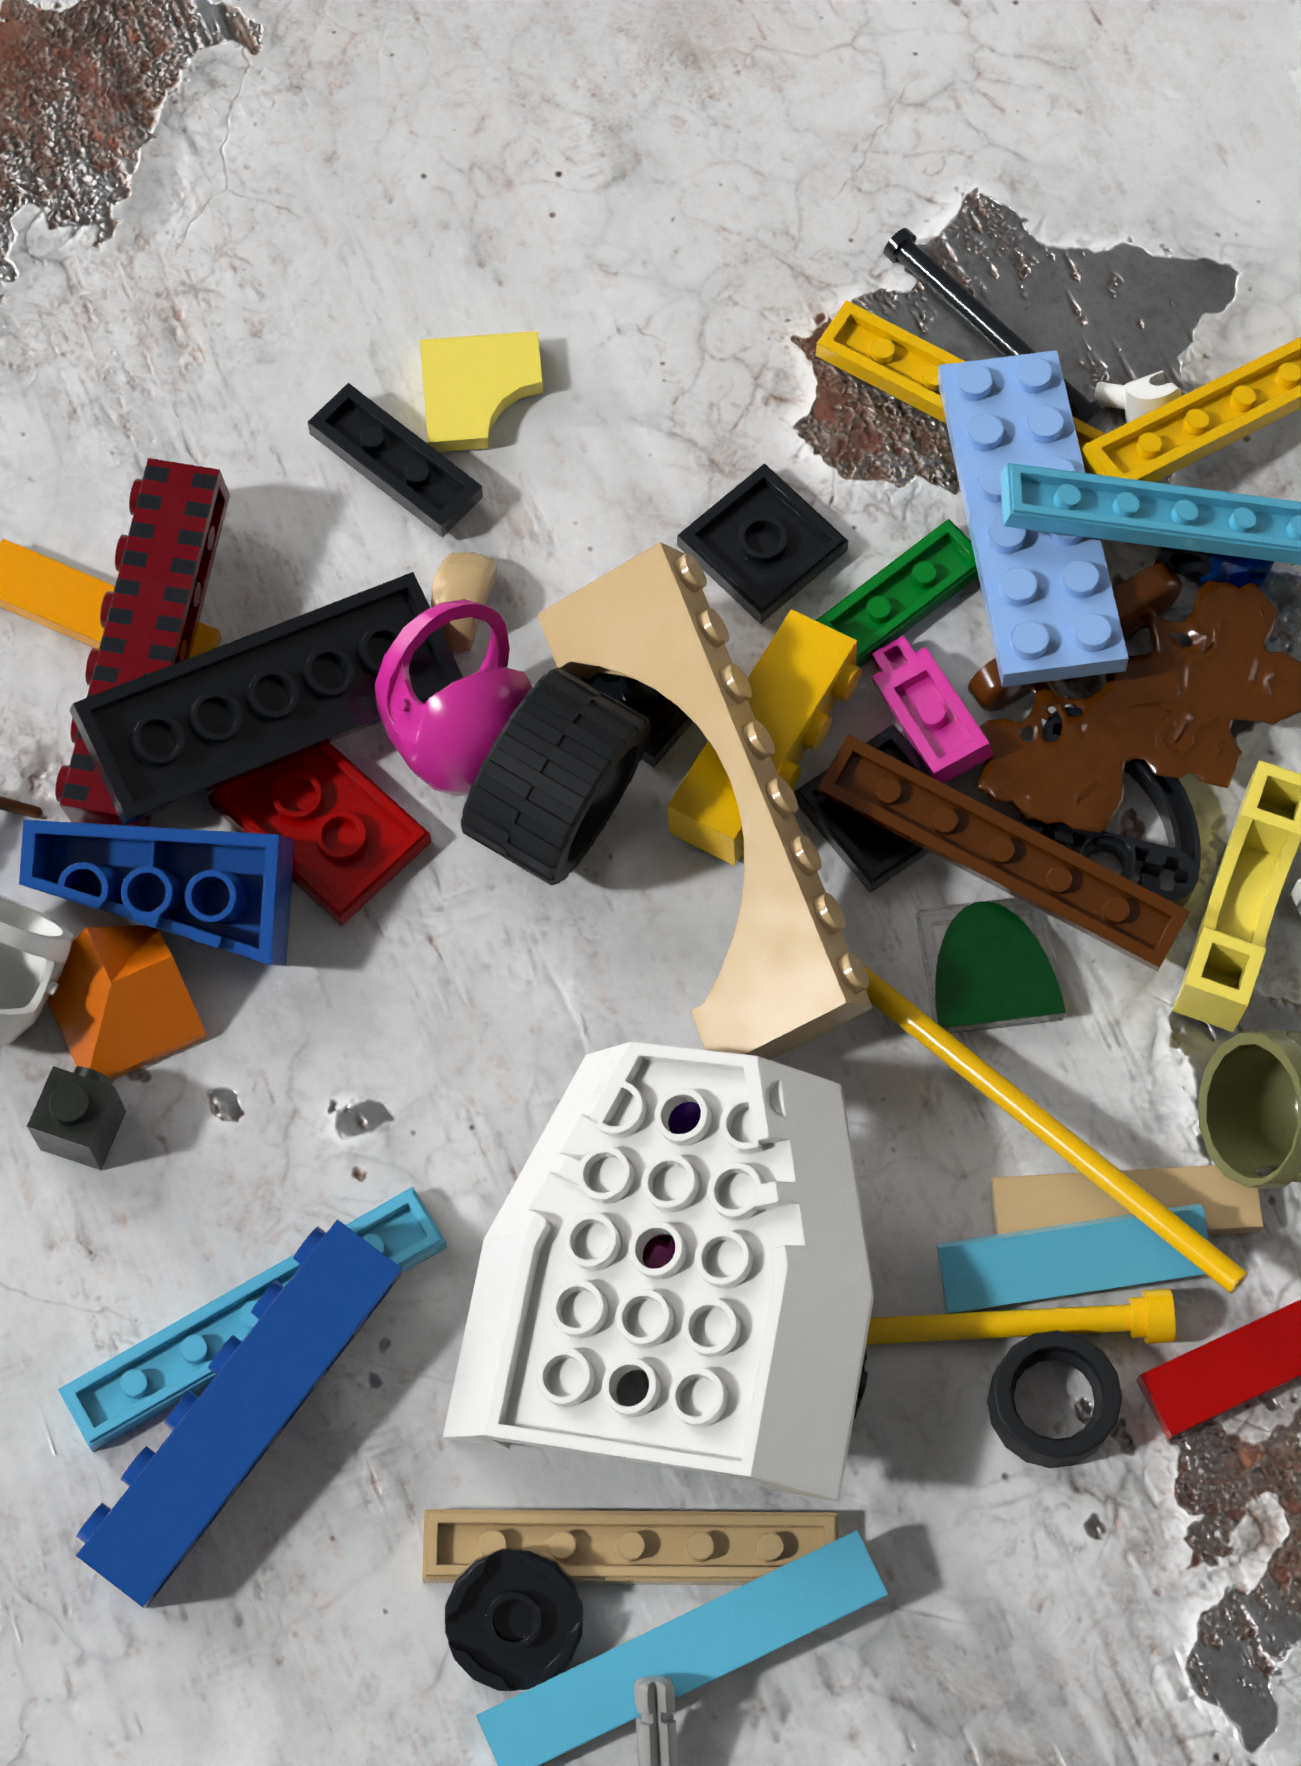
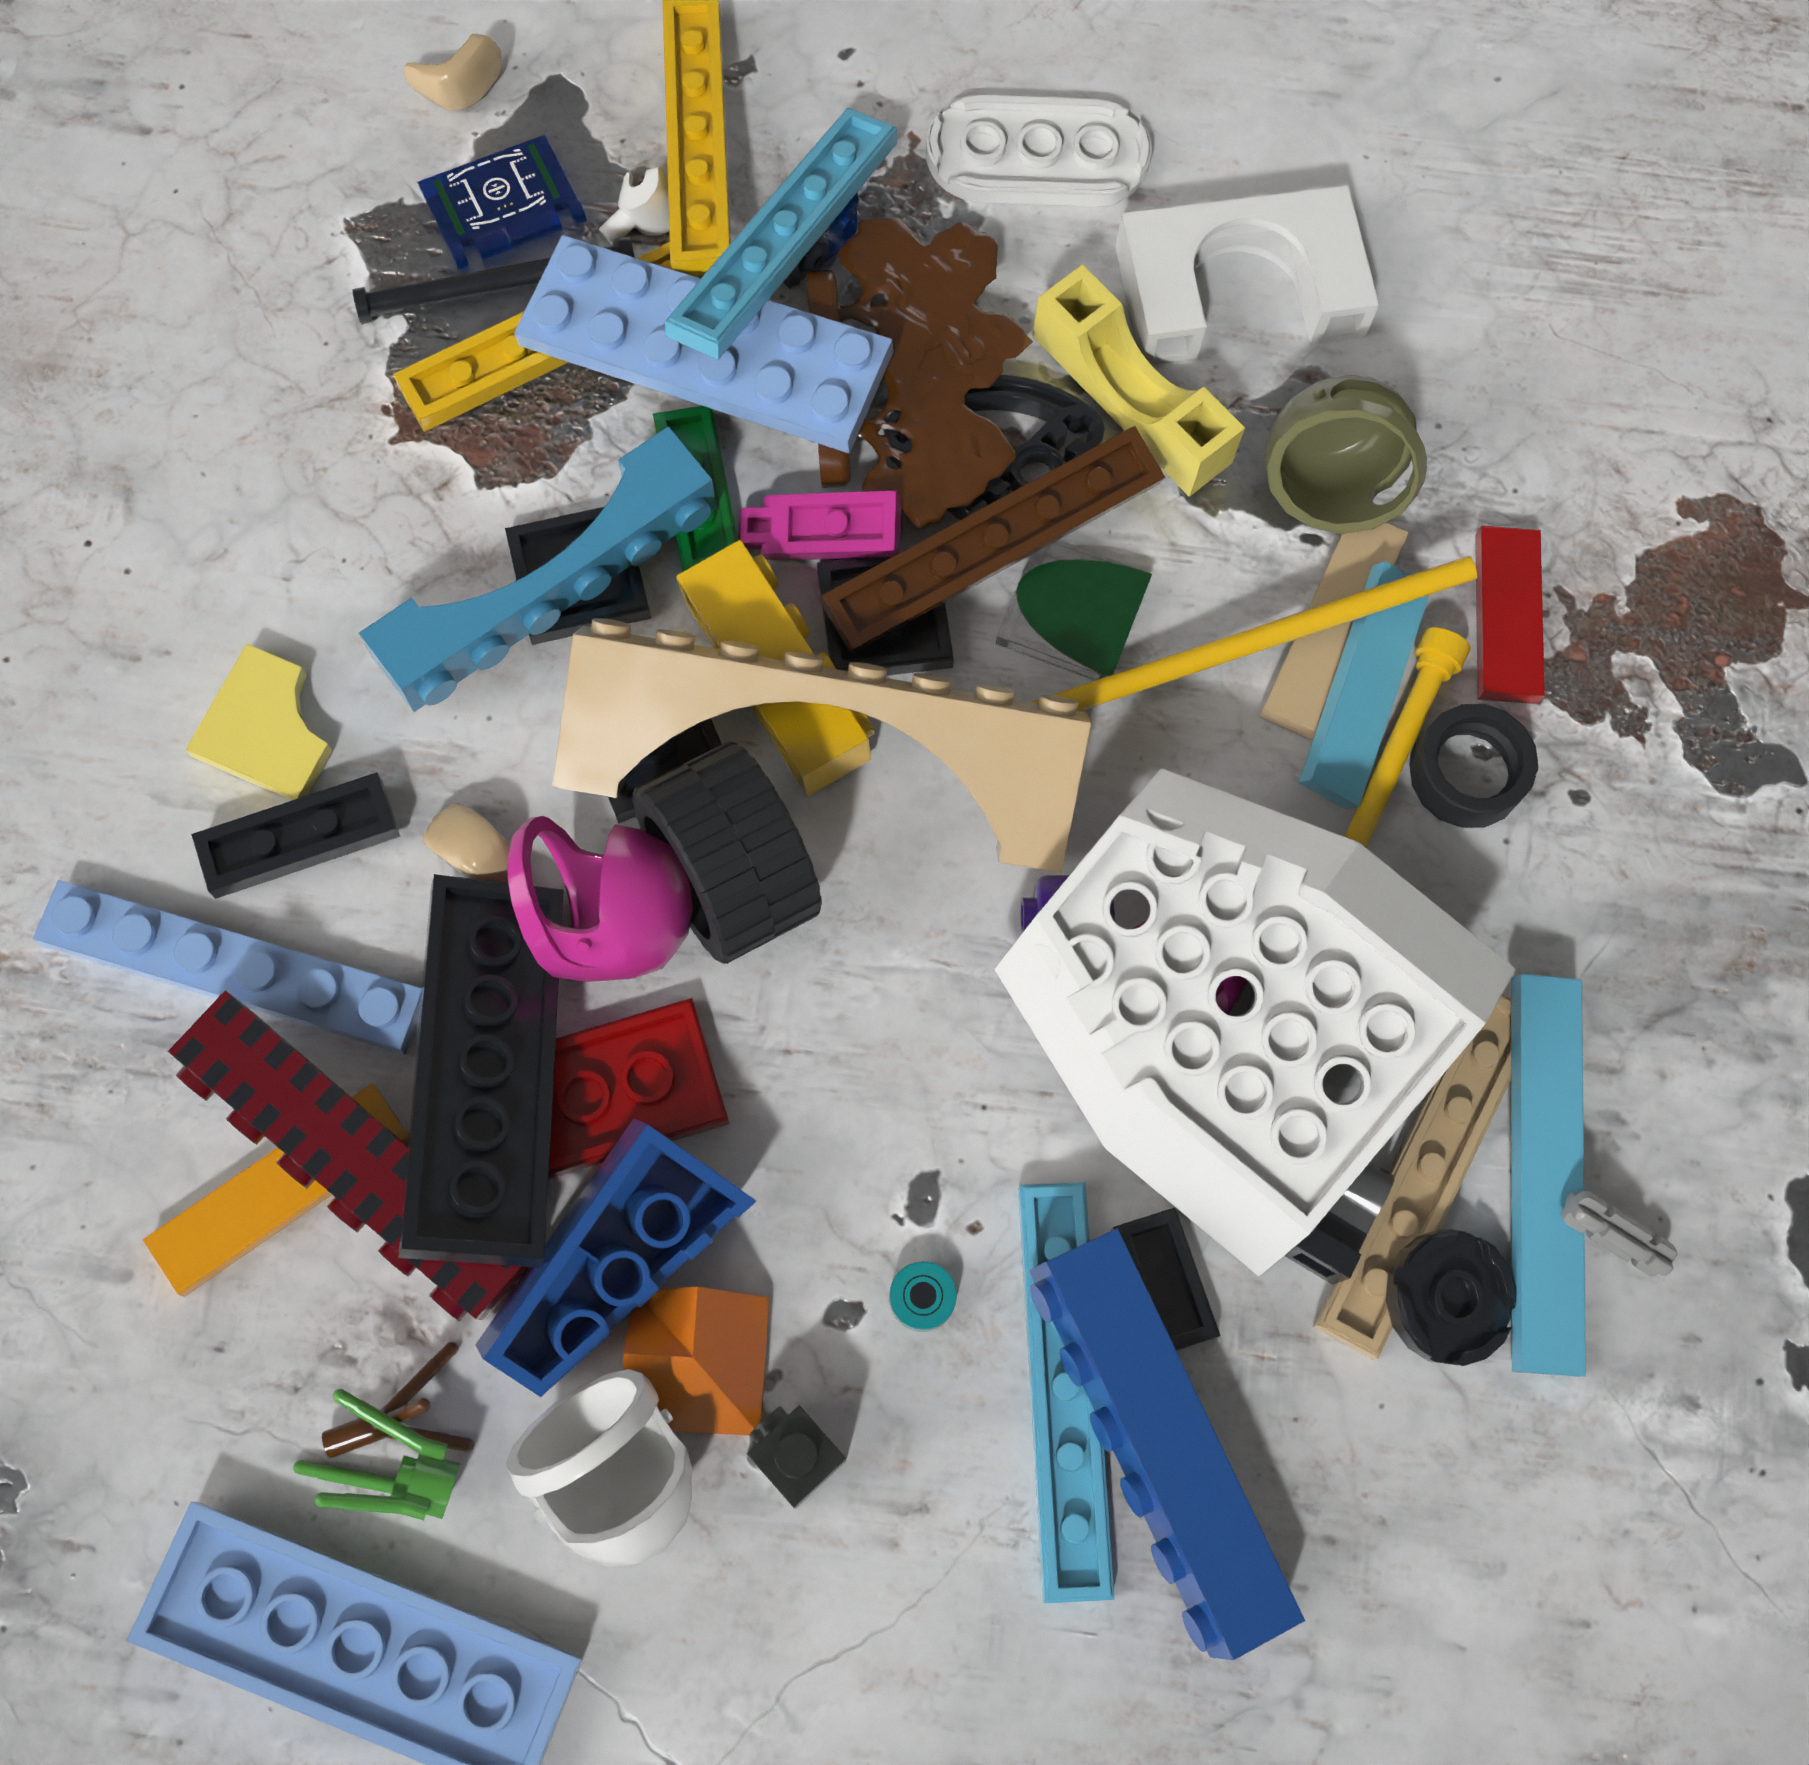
camera: 65 degrees left, 5 degrees up
none -> light blue plate [32,880,422,1055]
none -> dark azure arch [359,426,716,712]
none -> tan hair [404,33,503,111]
none -> clear blue piece [417,134,587,270]
none -> teal tile [889,1261,957,1332]
none -> black tile [1110,1207,1221,1351]
none -> leg [1284,1161,1394,1285]

